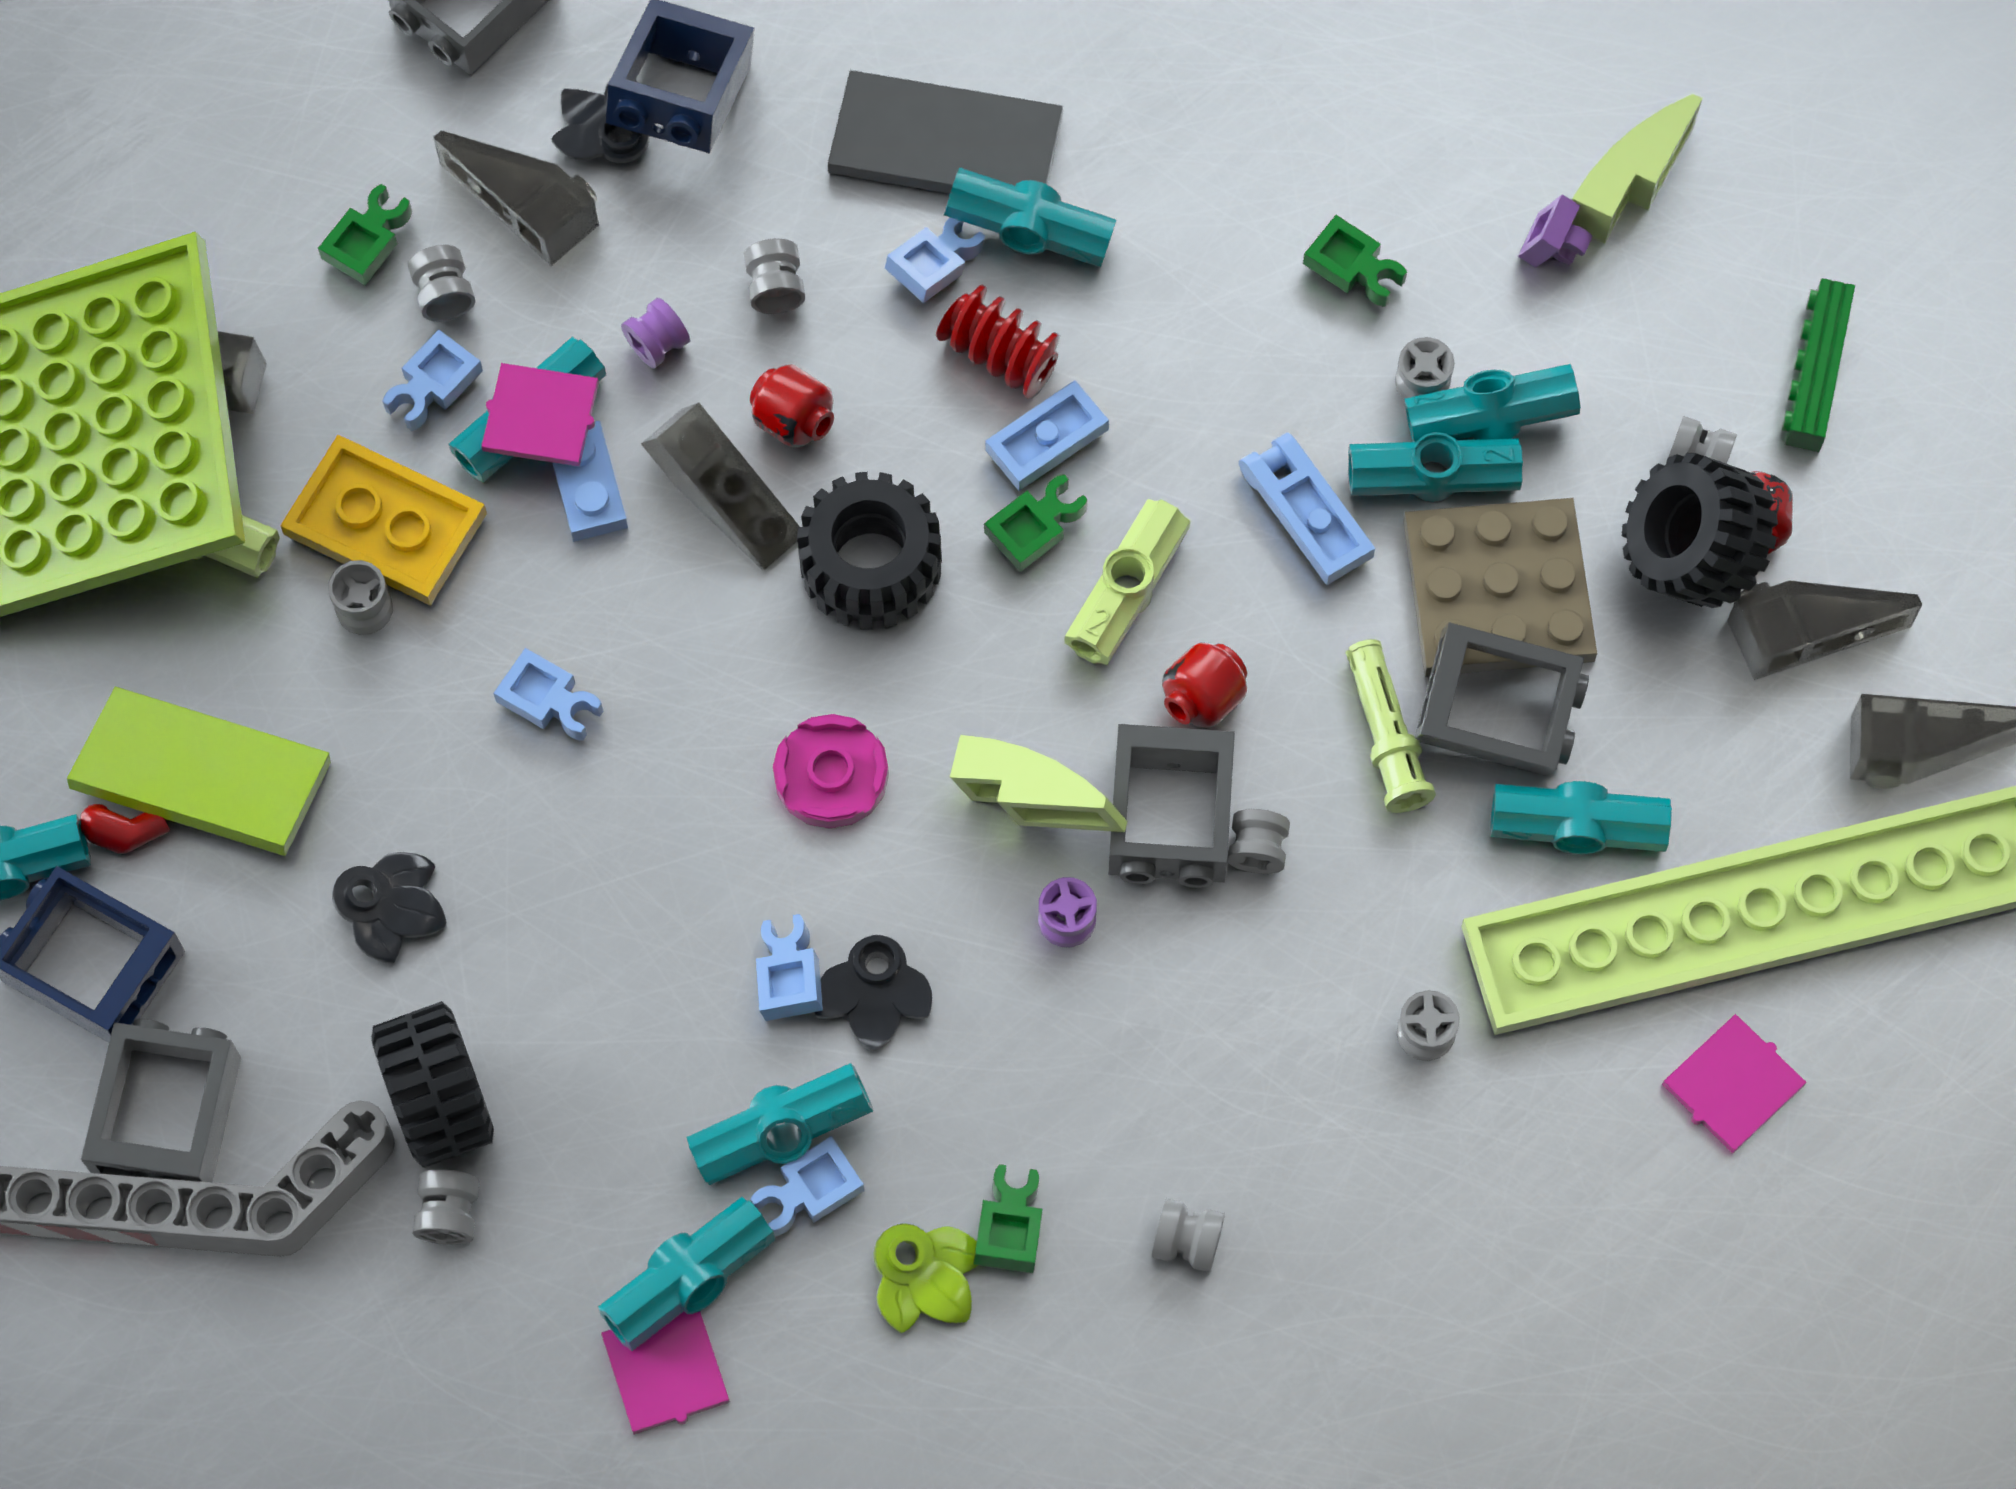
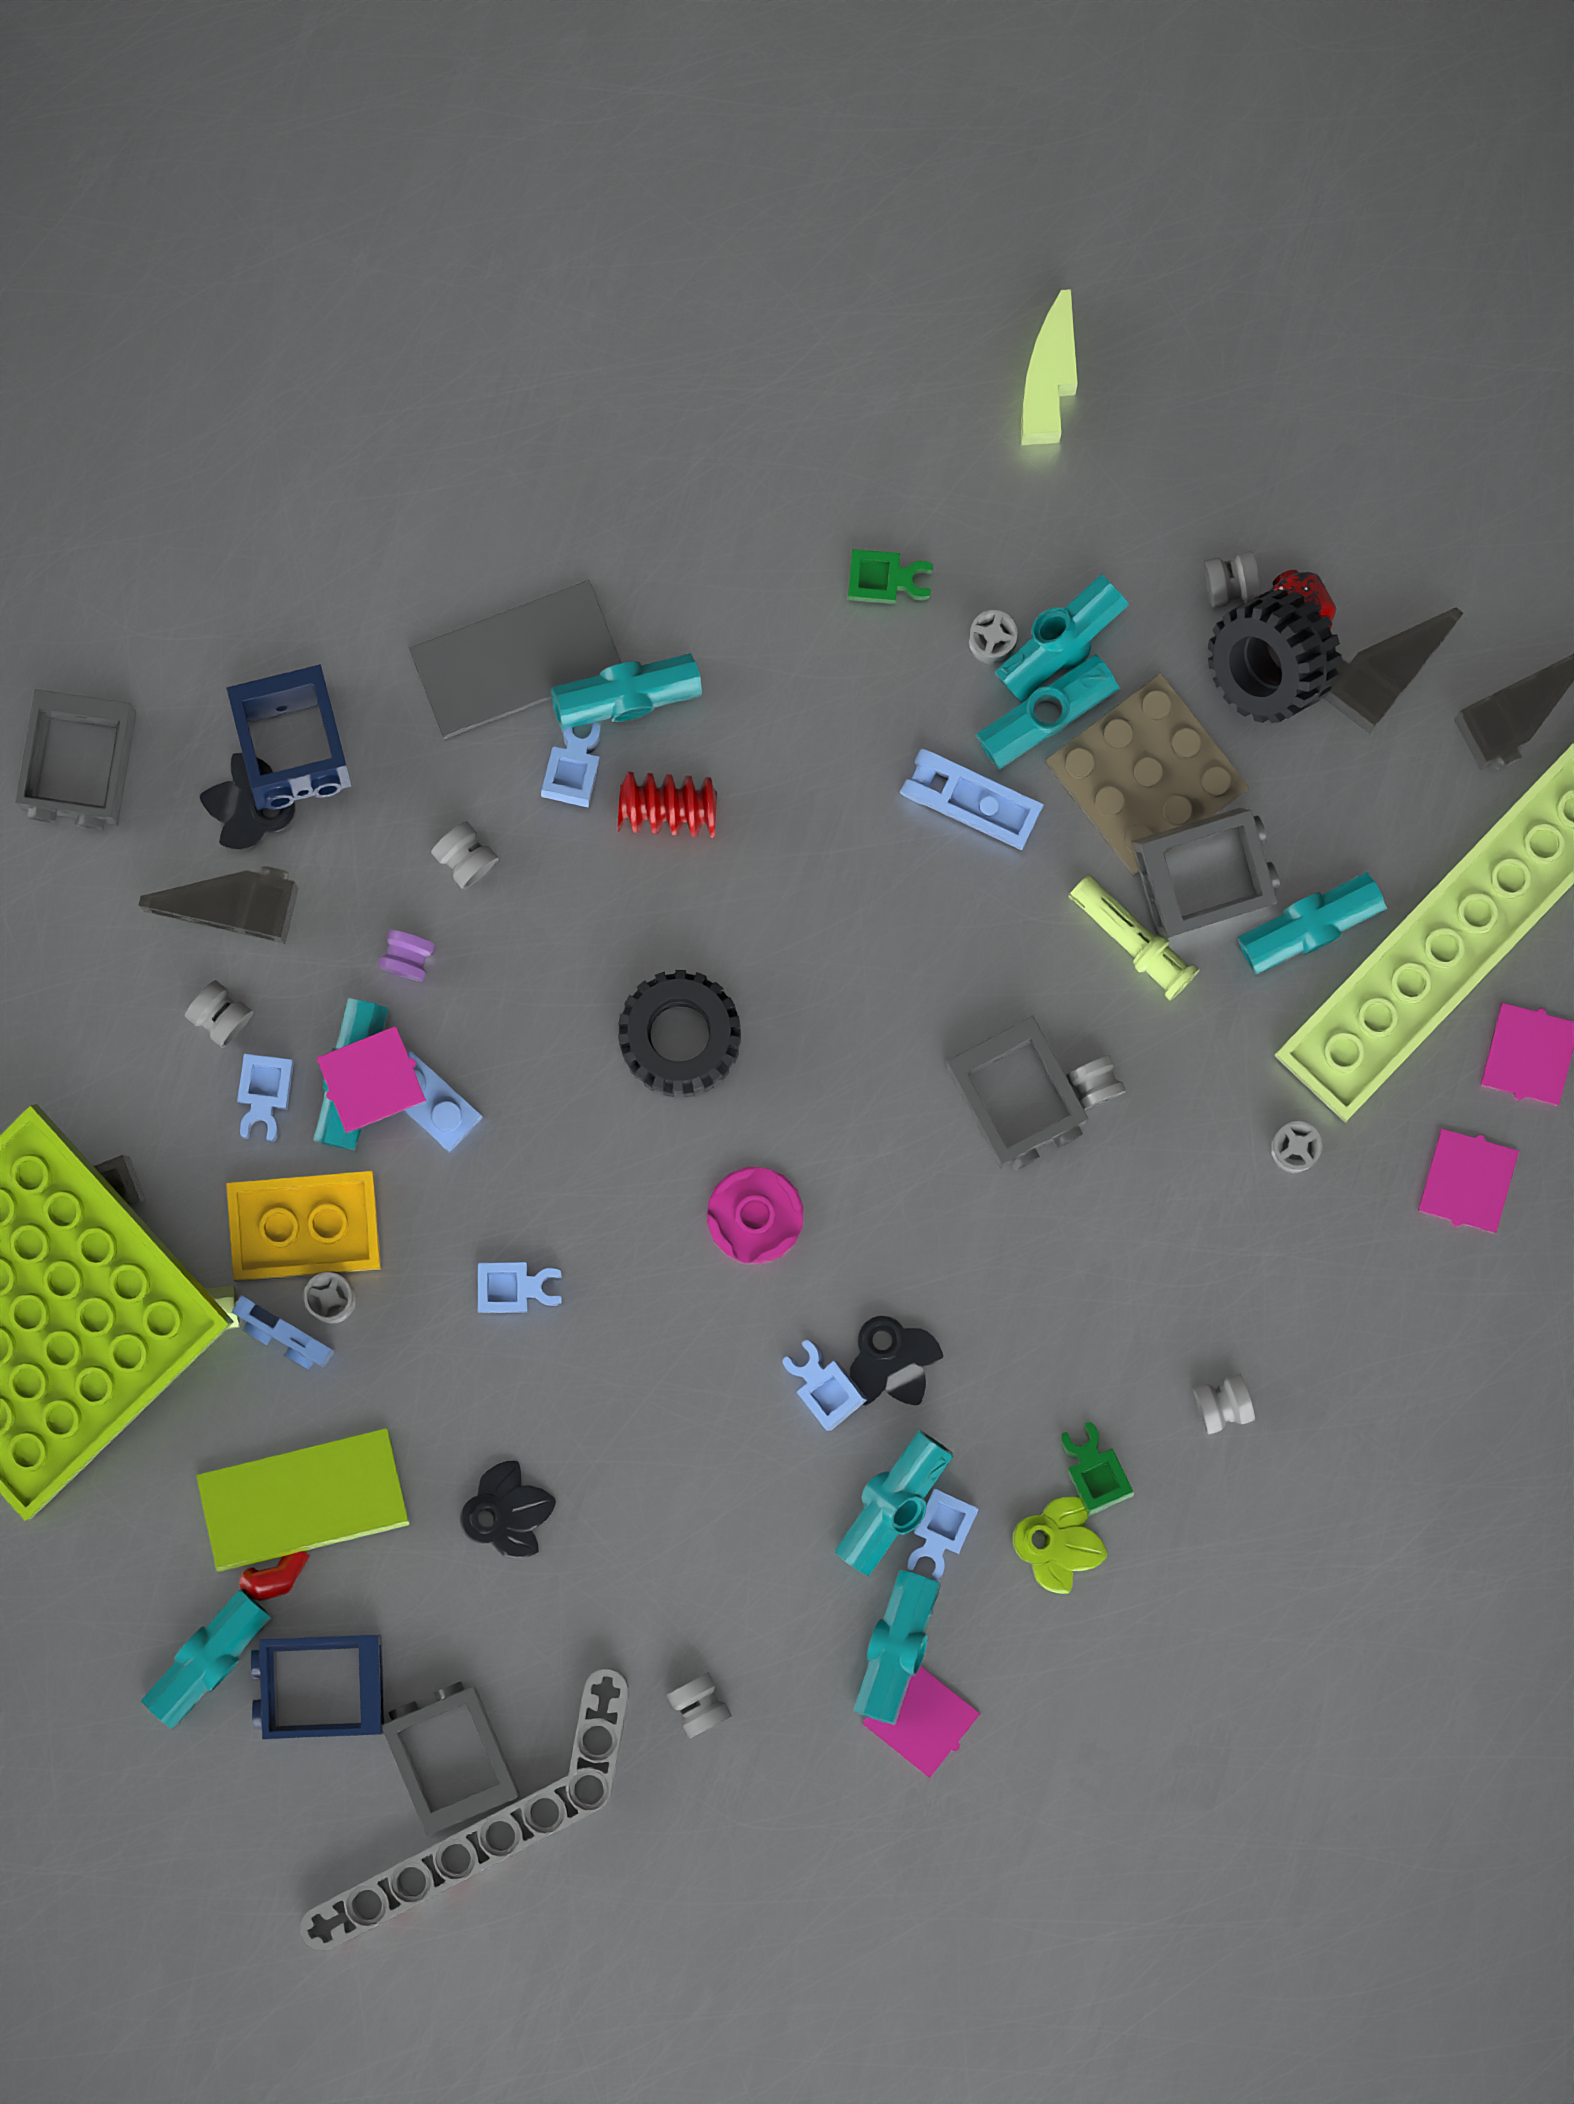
camera: 30 degrees left, 15 degrees up
green plate [318,184,412,285] -> none
black tyre [371,1001,494,1168] -> none
clear smoke slope [641,402,800,570] -> none
red head [749,364,834,448] -> none
yellowish green slope [950,735,1127,832] -> none
green plate [984,474,1088,572] -> none
light blue plate [985,380,1109,491] -> none
medium lavender wheel [1038,877,1097,948] -> none
yellowish green piece [1064,499,1191,665] -> none
red head [1162,642,1248,728] -> none
medium lavender tile [1518,194,1593,268] -> none
green piece [1781,278,1856,452] -> none
none -> medium blue wing [231,1295,335,1370]
none -> dark pink piece [1418,1129,1519,1233]

